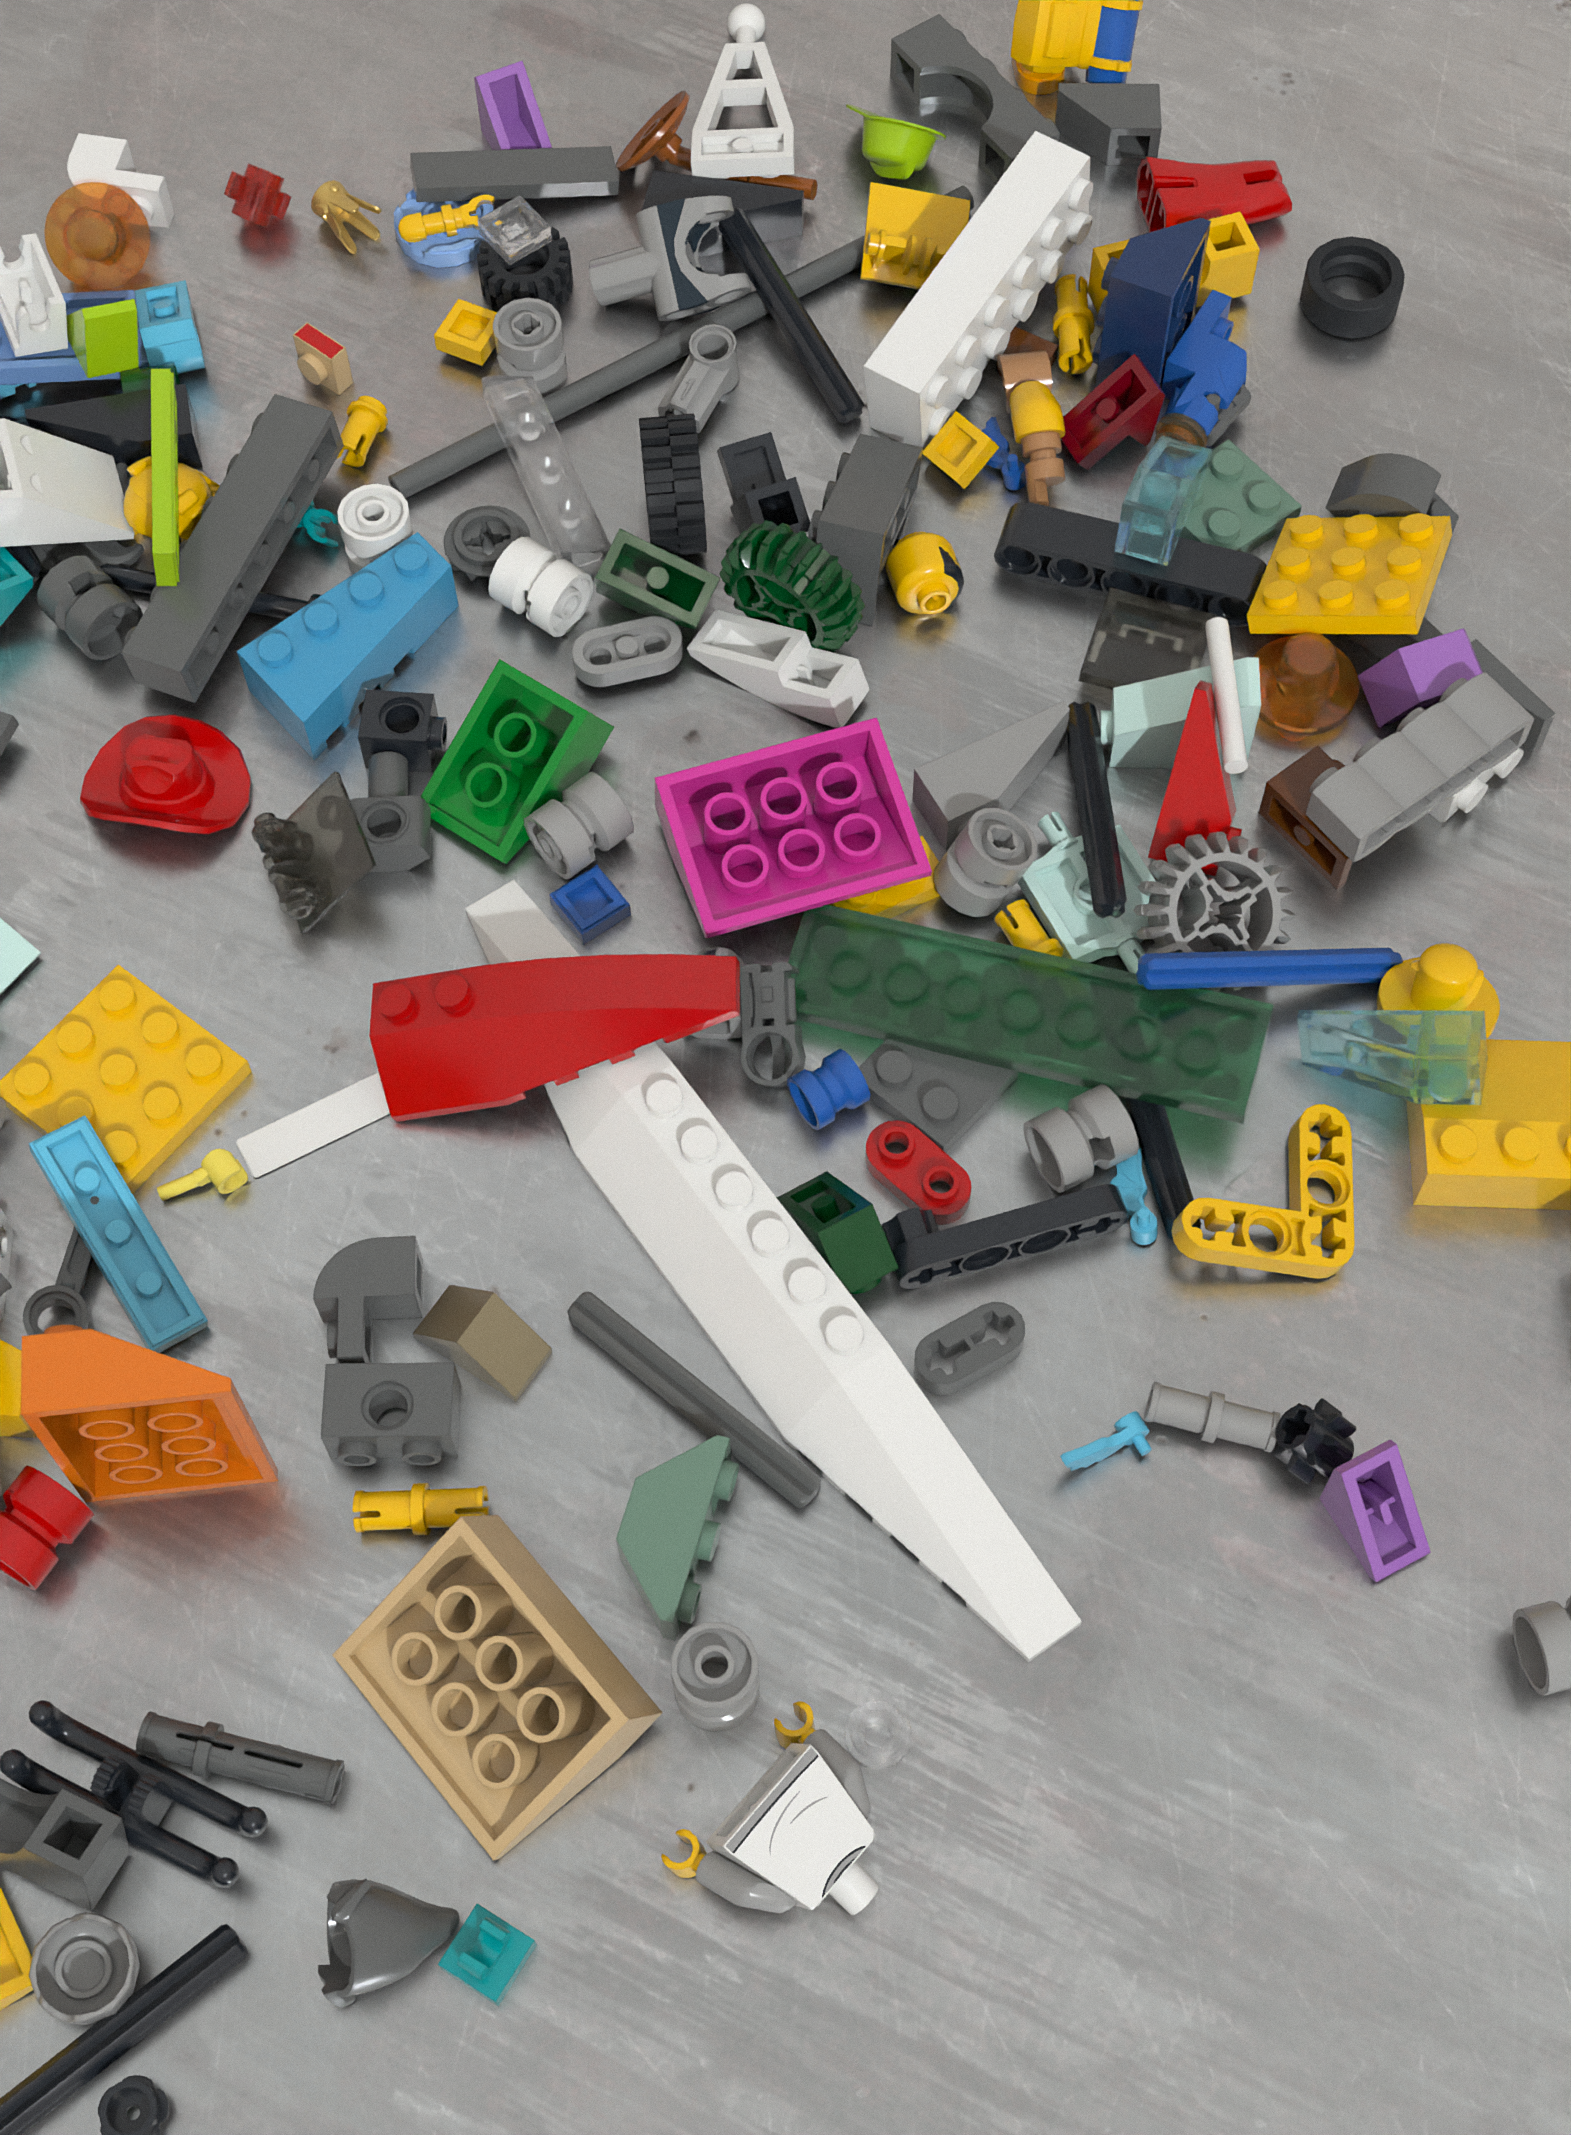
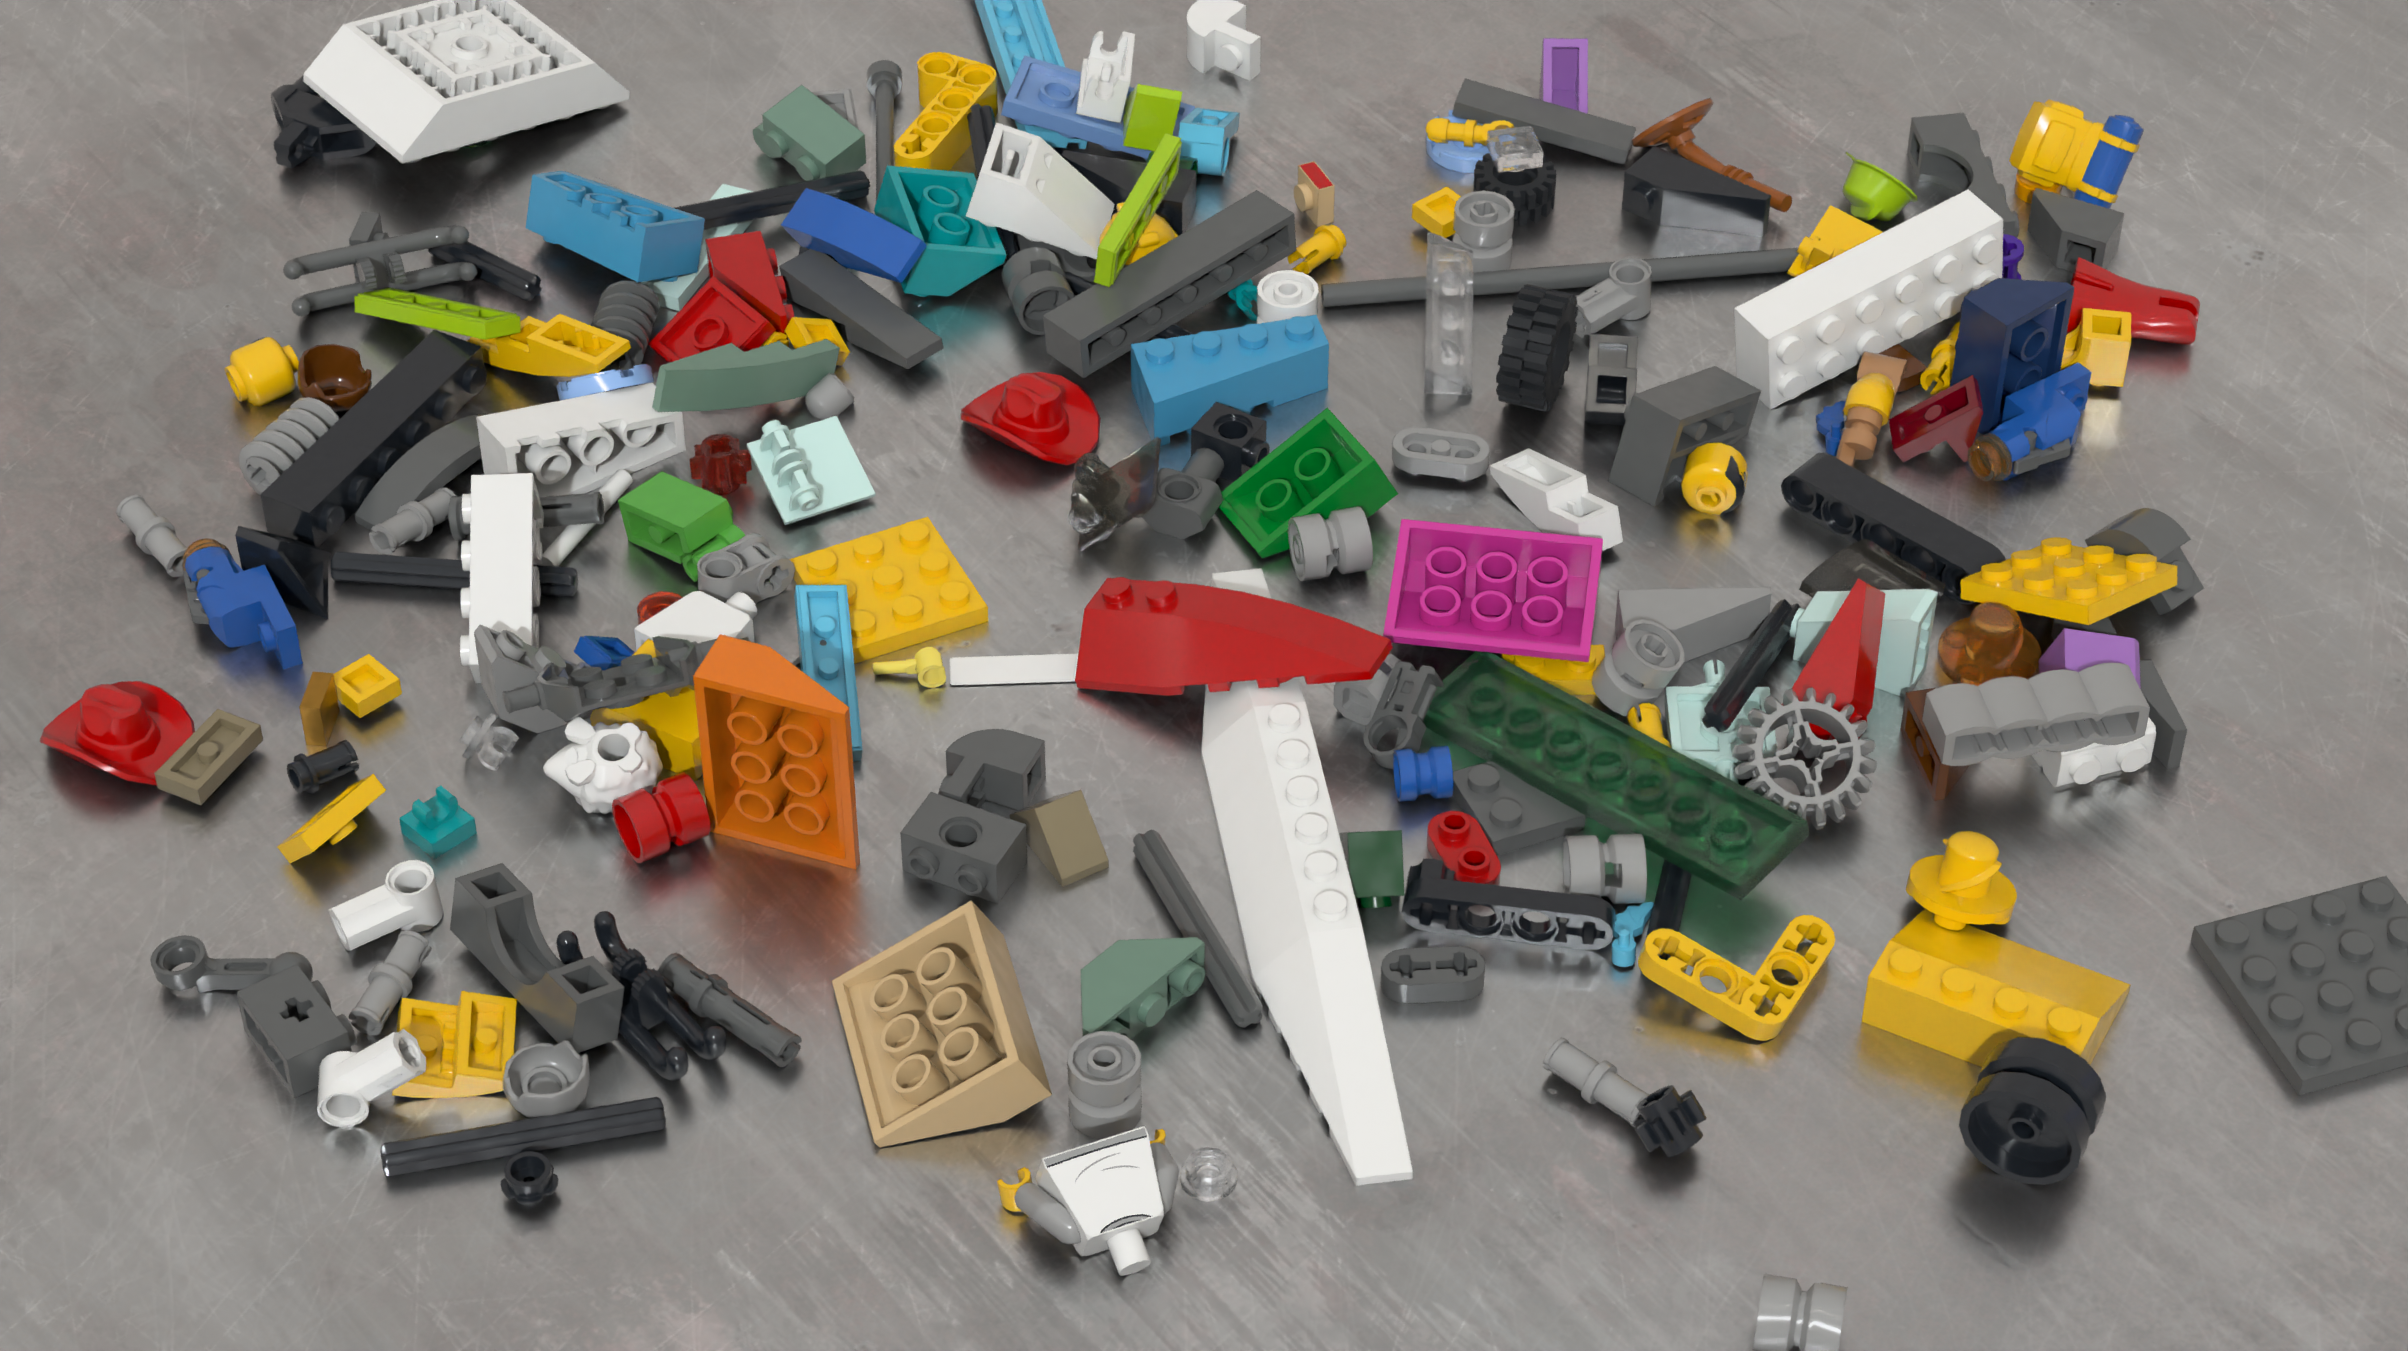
camera: 25 degrees right, 20 degrees down
clear orange plate [44,182,151,290] -> none
clear red gear [224,163,292,227] -> none
pearl gold piece [311,180,382,255] -> none
dark grey hat [318,1878,459,2008] -> none
yellow pin [353,1483,489,1535] -> none
teal tile [438,1903,537,2007] -> none
dark grey gear [444,505,531,582] -> none
white wheel [488,537,594,637] -> none
blue tile [549,865,631,945] -> none
light grey connector [588,196,751,321] -> none
dark green slope [595,528,720,629] -> none
white plate [691,3,795,180] -> none
black axle [719,207,864,423] -> none
dark green gear [719,520,865,653] -> none
yellow plate [922,411,999,489] -> none
medium azure piece [1060,1411,1152,1471] -> none
clear light blue slope [1114,436,1213,566] -> none
blue axle [1136,947,1403,990] -> none
sand green plate [1146,439,1302,553] -> none
white bar [1205,617,1248,774] -> none
clear light blue slope [1297,1010,1488,1105] -> none
black tyre [1300,236,1405,339] -> none
medium lavender slope [1319,1440,1431,1582] -> none

